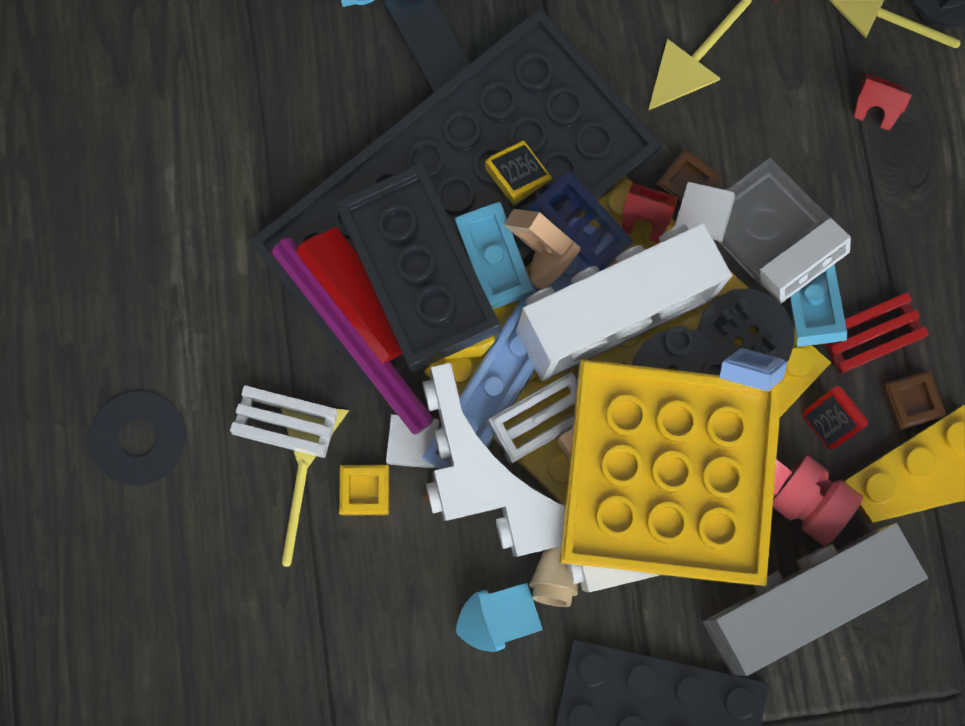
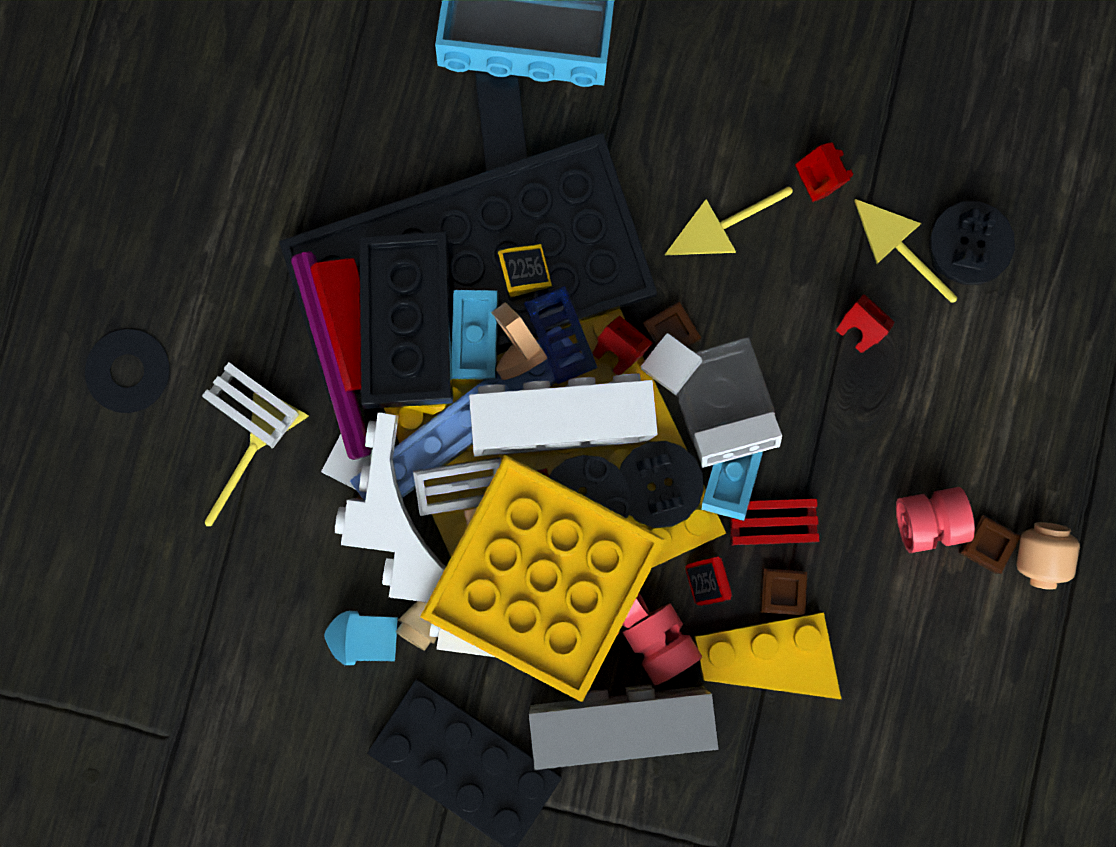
camera: 20 degrees right, 5 degrees up
yellow tile [339,465,389,515] -> none
light blue tile [720,348,787,392] -> none

